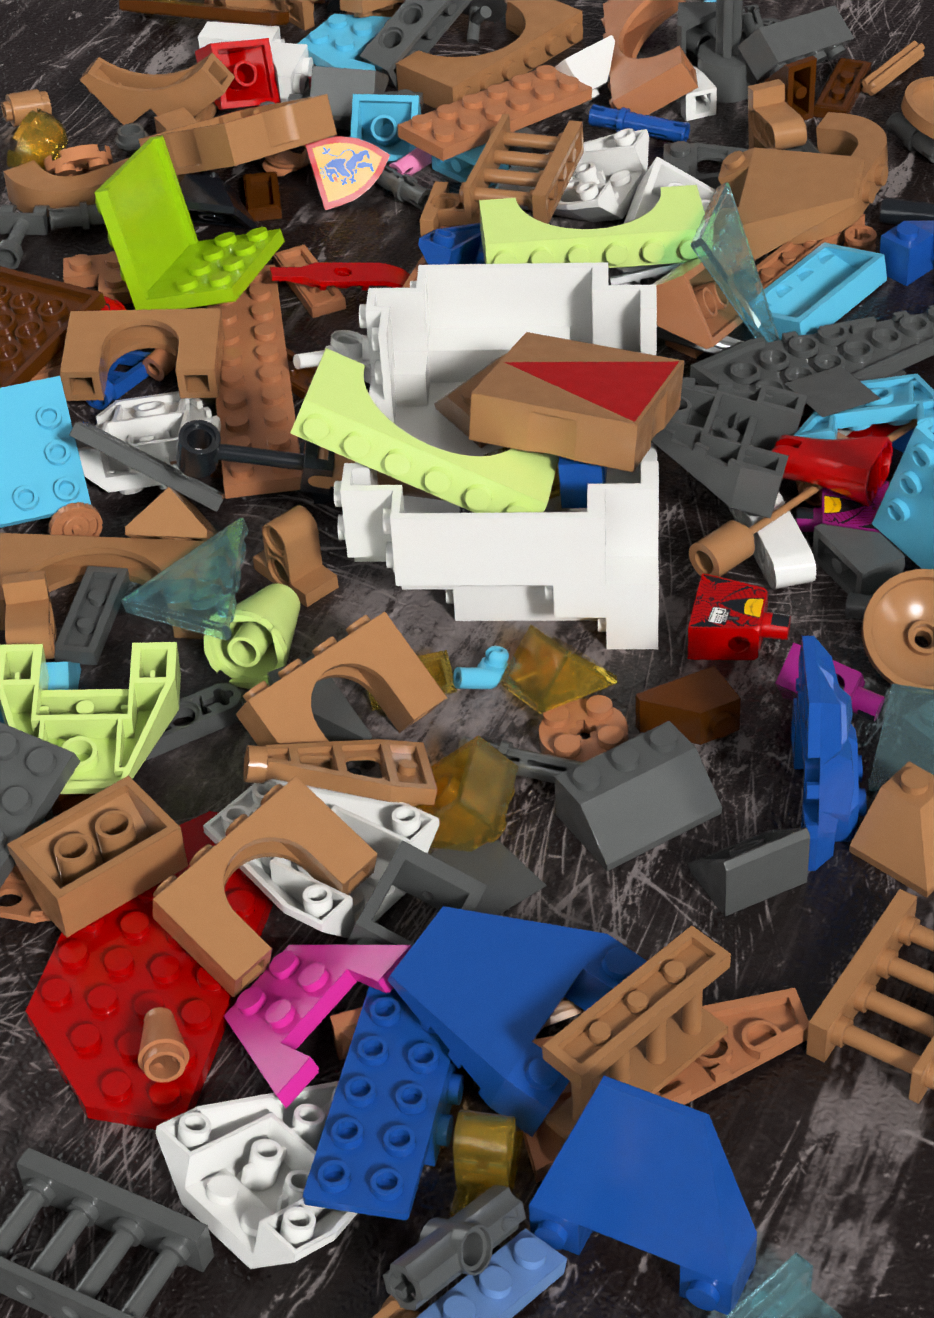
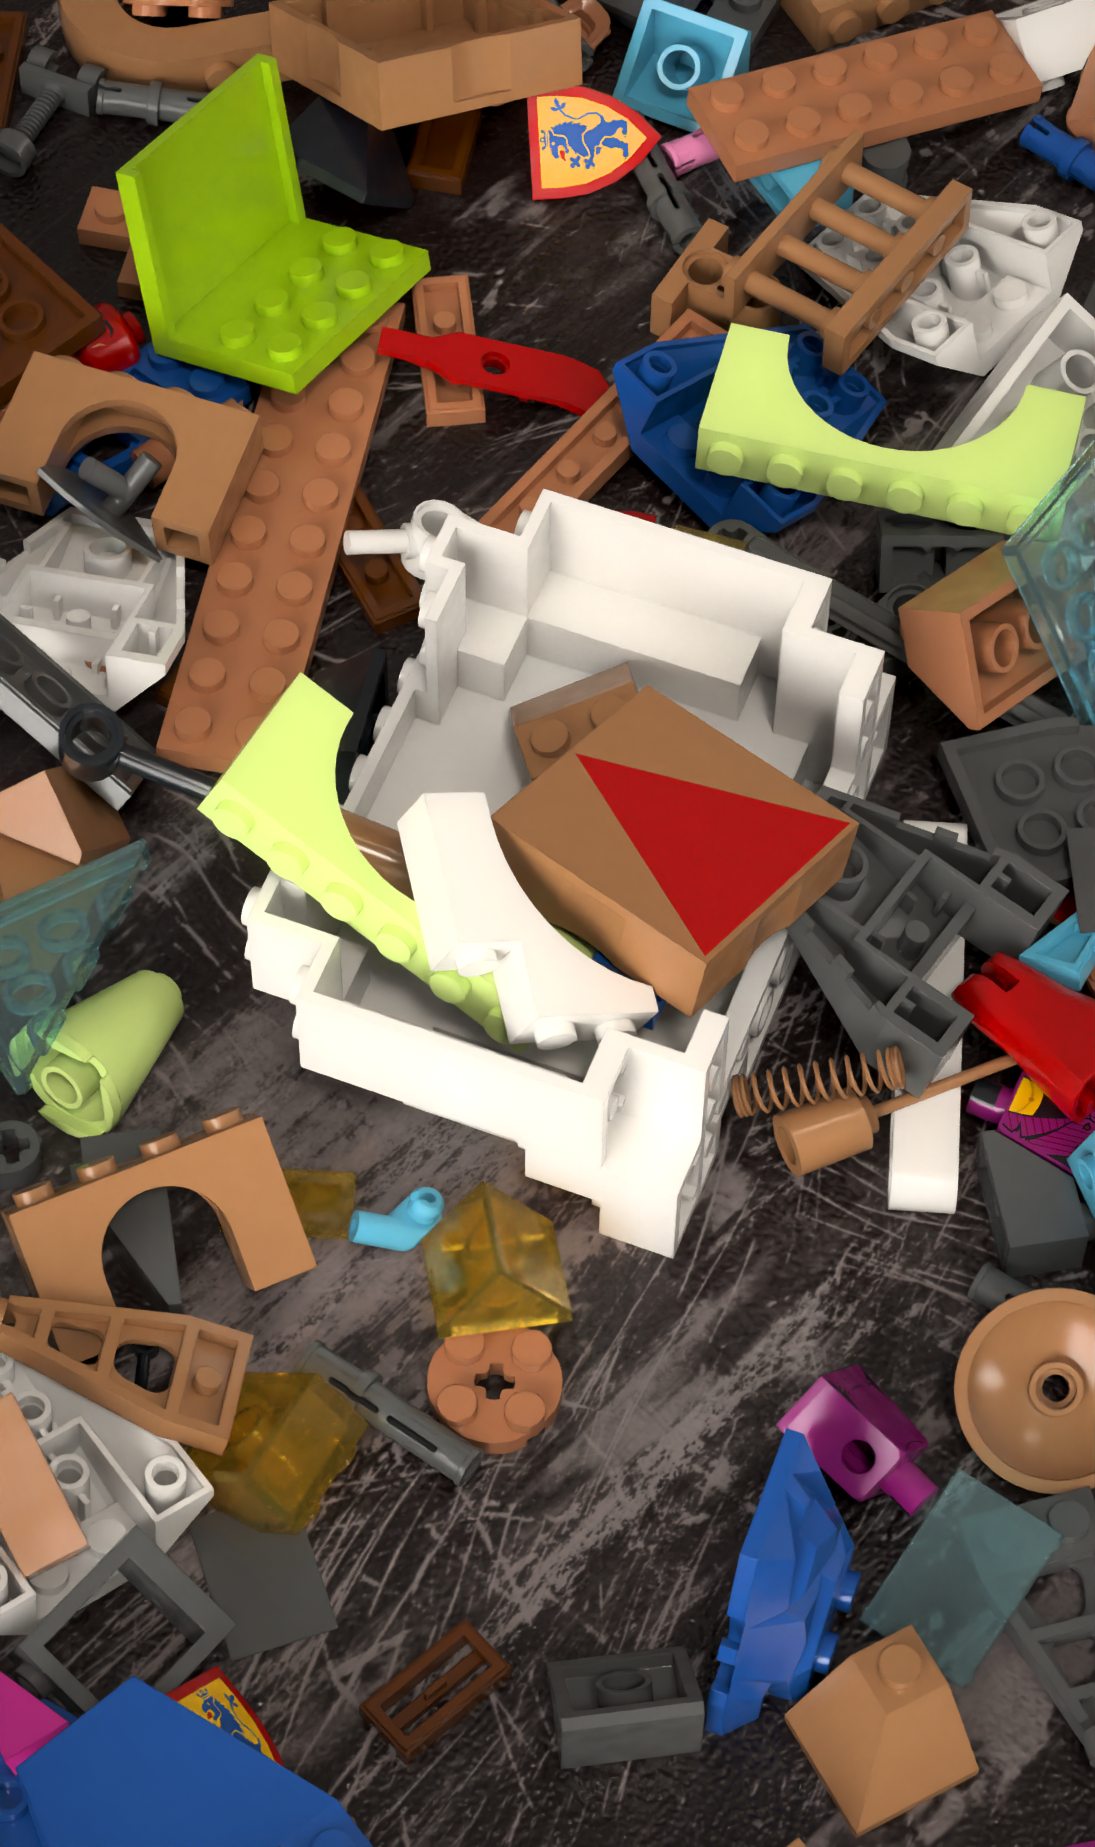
camera: 15 degrees right, 15 degrees up
medium nougat tile [253,505,339,607] -> none
dark grey slope [554,721,722,871] -> none
reddish brown slope [635,666,741,745] -> none
red torso [688,573,791,660] -> none
none -> dark grey shield [36,451,163,563]
none -> reddish brown tile [359,1618,512,1765]
none -> white arch [397,792,659,1050]
none -> medium nougat piece [731,1046,906,1118]

